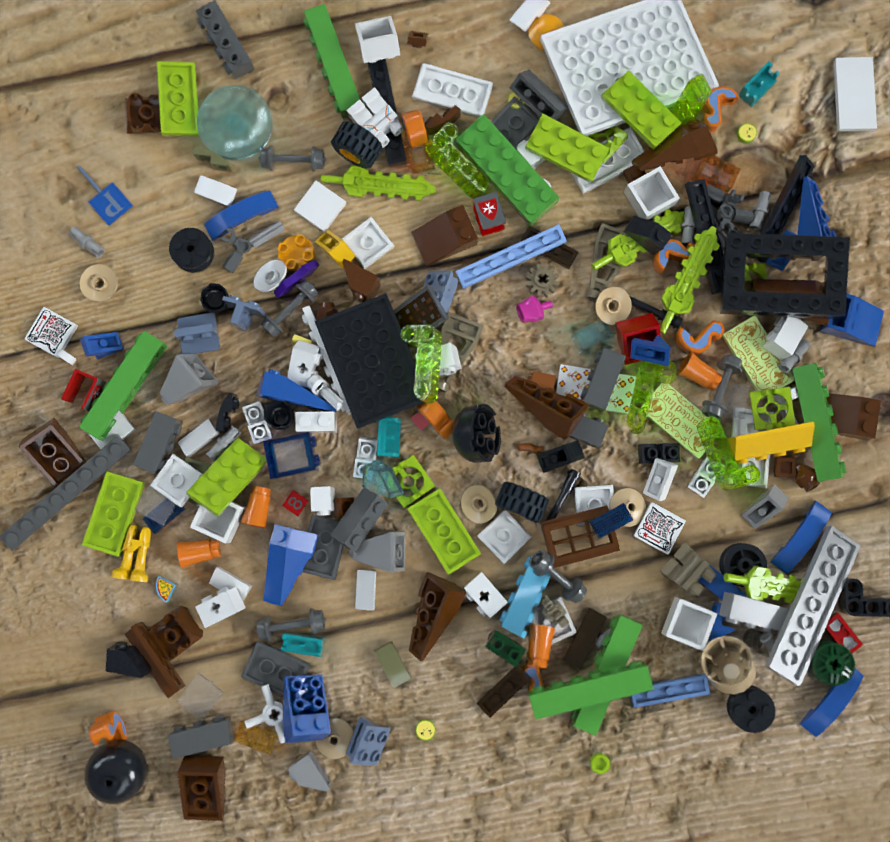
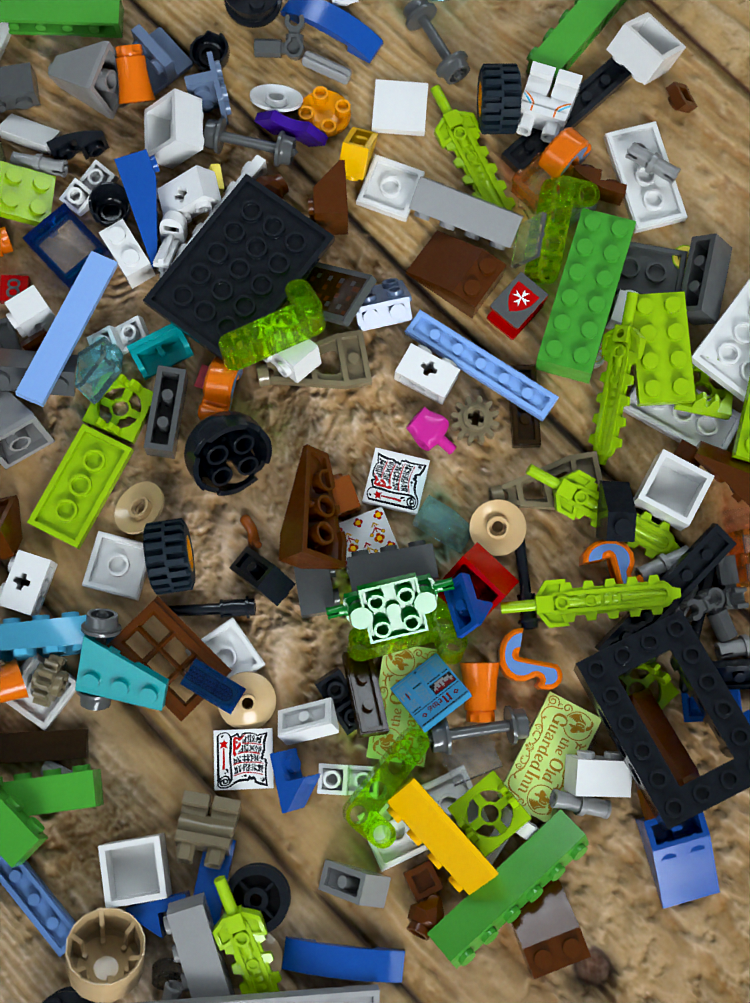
camera: 50 degrees right, 5 degrees down
none -> light blue tile [15,251,118,407]
none -> teal wing [75,634,169,711]
none -> orange plant [115,44,156,104]
none -> white piece [144,88,204,169]
none -> dark grey brick [144,365,188,459]
none -> blue slope [270,748,320,813]
none -> piece [326,572,454,644]
none -> dark brown tile [342,649,389,738]
none -> white tile [362,447,430,516]
none -> dark azure tile [390,653,472,733]
none -> white brick [394,343,460,405]
none -> light grey brick [409,176,524,251]
none -> clear piece [511,212,547,268]
none -> lime bar [588,292,646,465]
none -> light grey pin [625,142,681,184]

